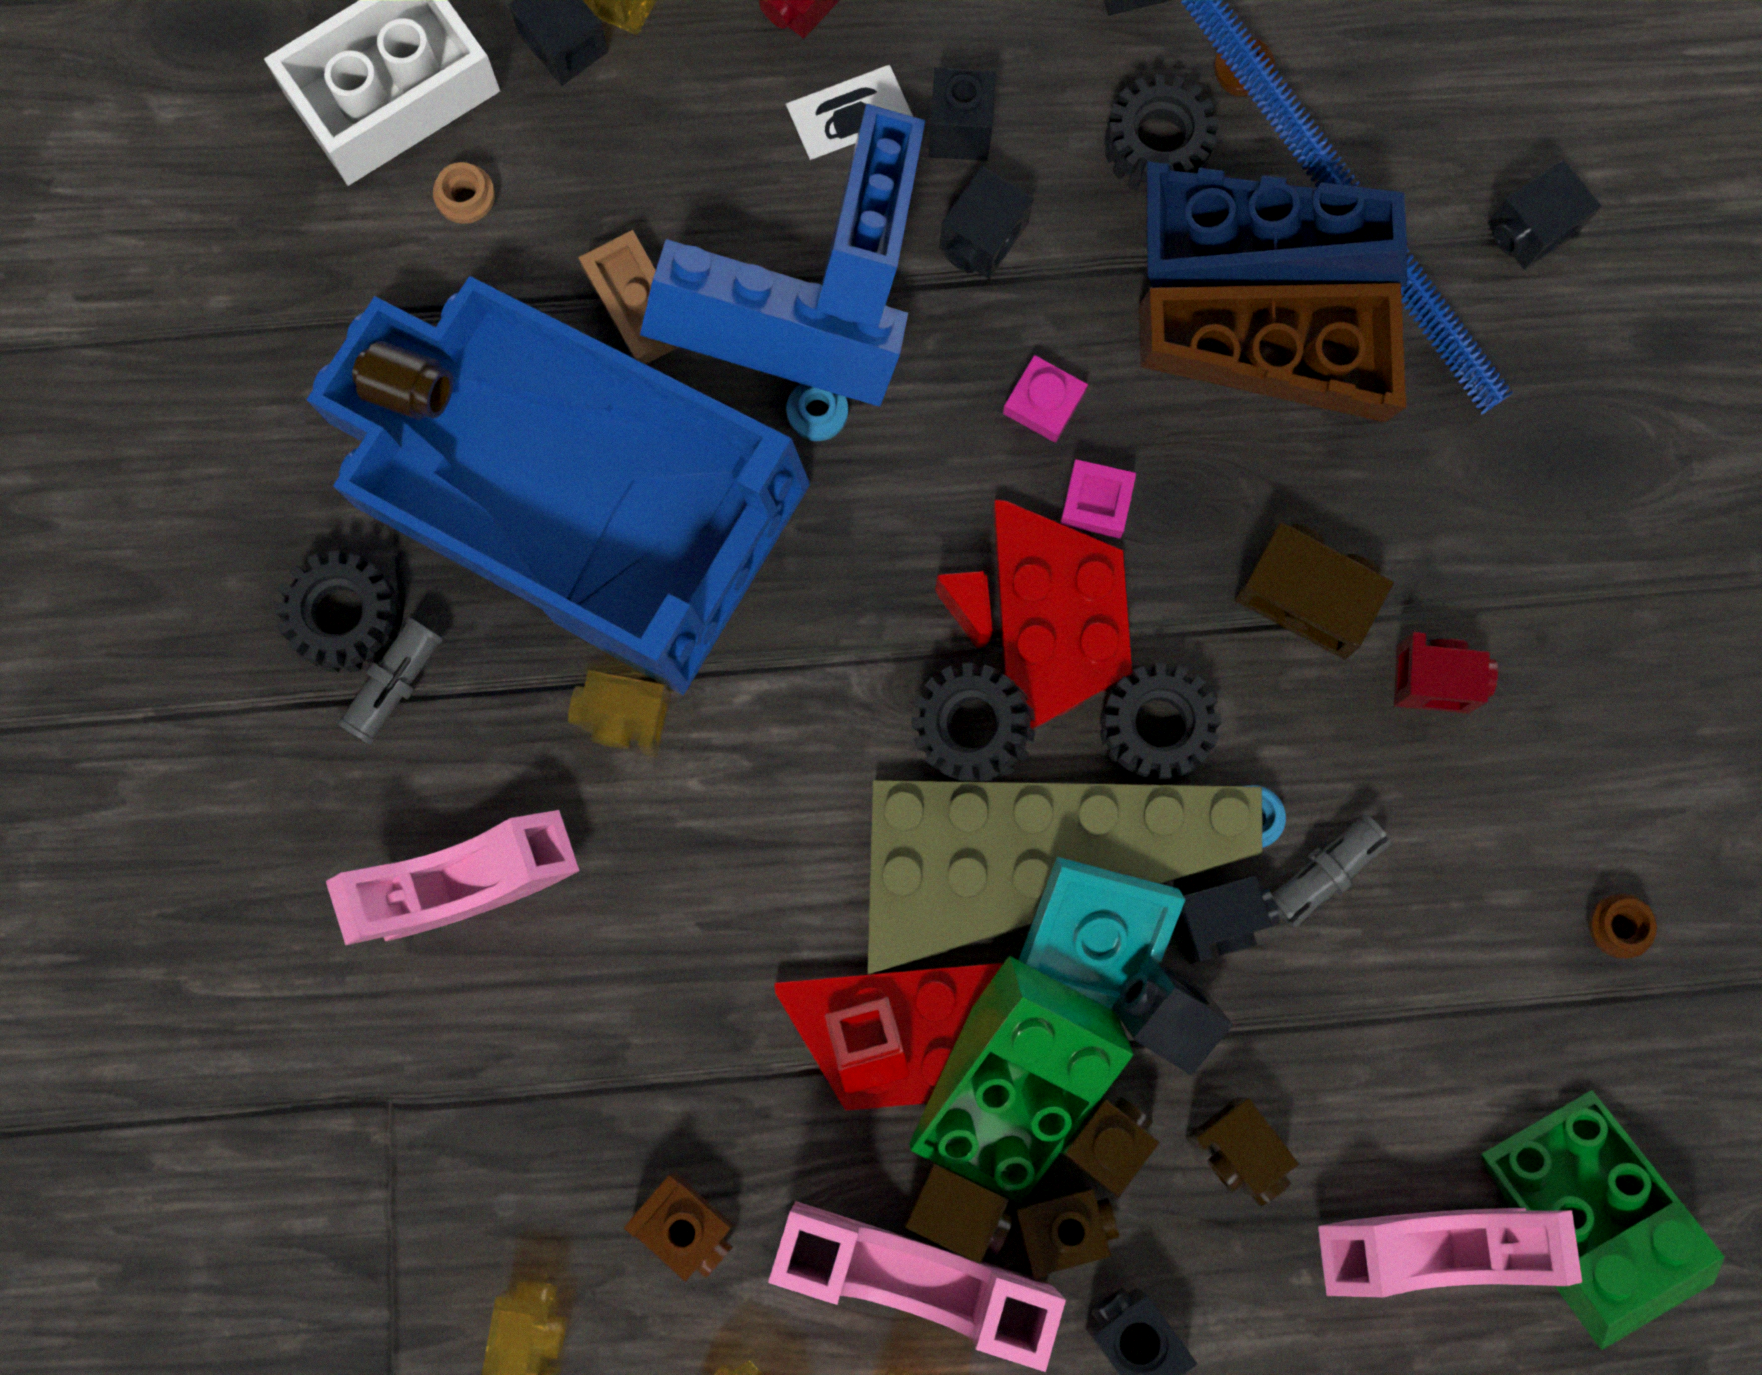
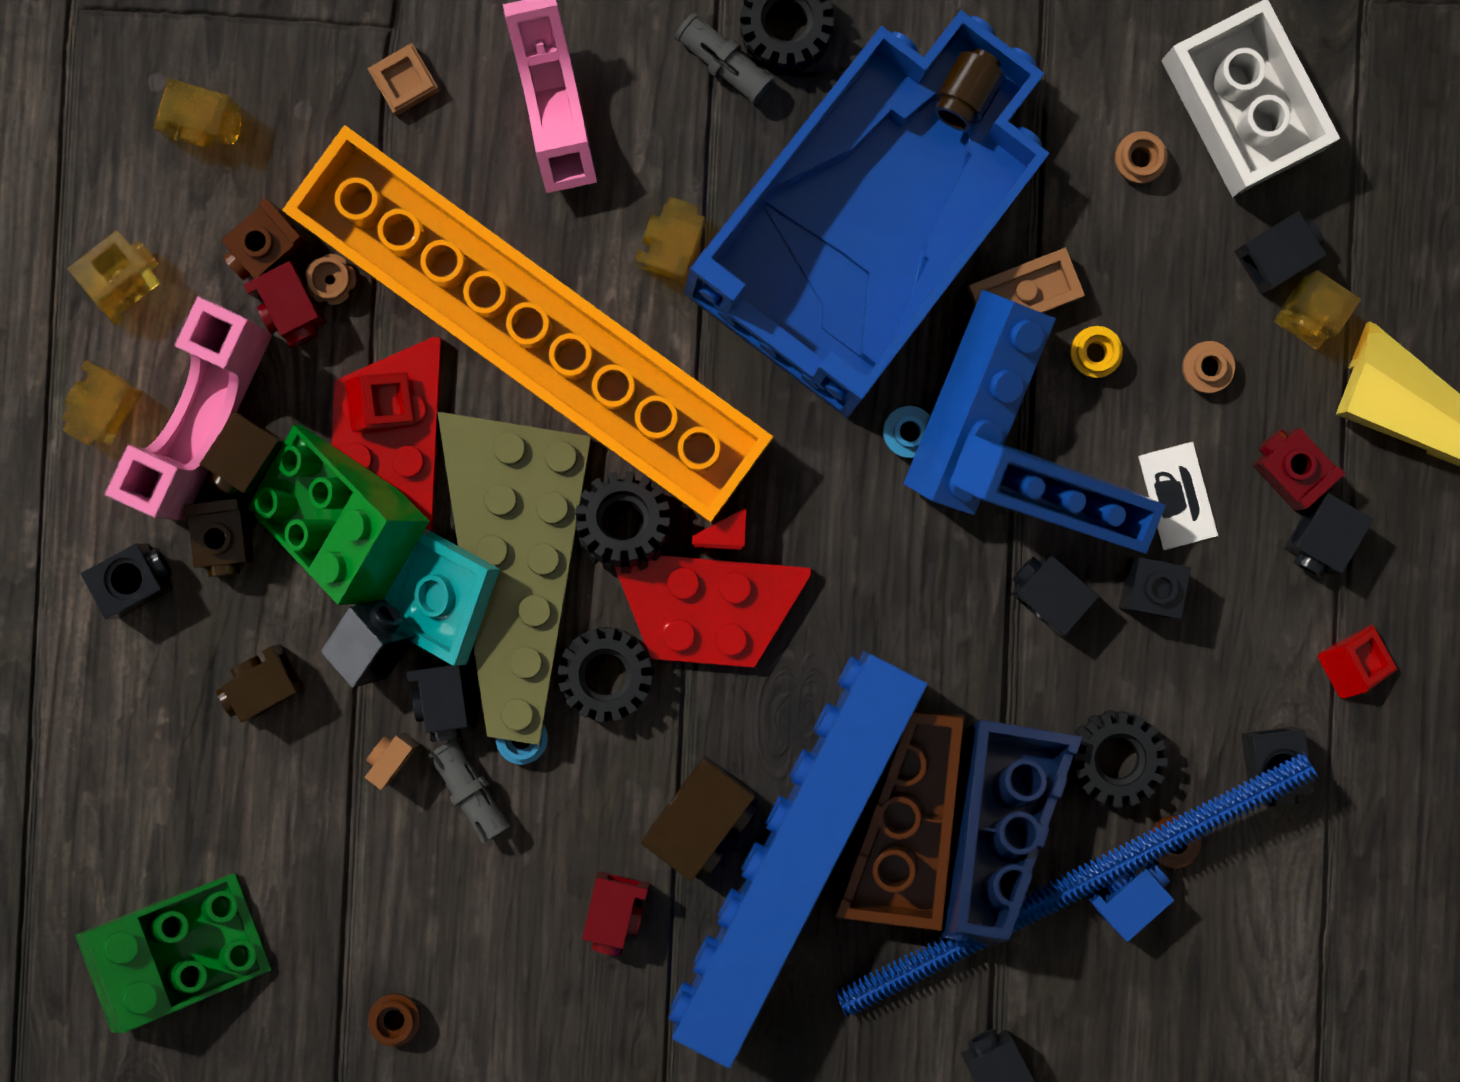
camera: 100 degrees right, 10 degrees up
dark pink plate [1003,355,1088,443] -> none
dark pink plate [1060,459,1136,539] -> none
dark brown brick [1060,1097,1160,1197] -> none
bright pink arch [1318,1208,1582,1297] -> none
none -> dark red brick [243,261,327,348]
none -> light orange brick [282,125,773,523]
none -> medium nougat plate [305,254,356,305]
none -> medium nougat plate [364,732,420,790]
none -> medium nougat tile [367,43,440,116]
none -> blue brick [668,651,928,1069]
none -> yellow plate [1070,326,1123,378]
none -> blue brick [1085,860,1174,942]
none -> medium nougat plate [1182,341,1235,393]

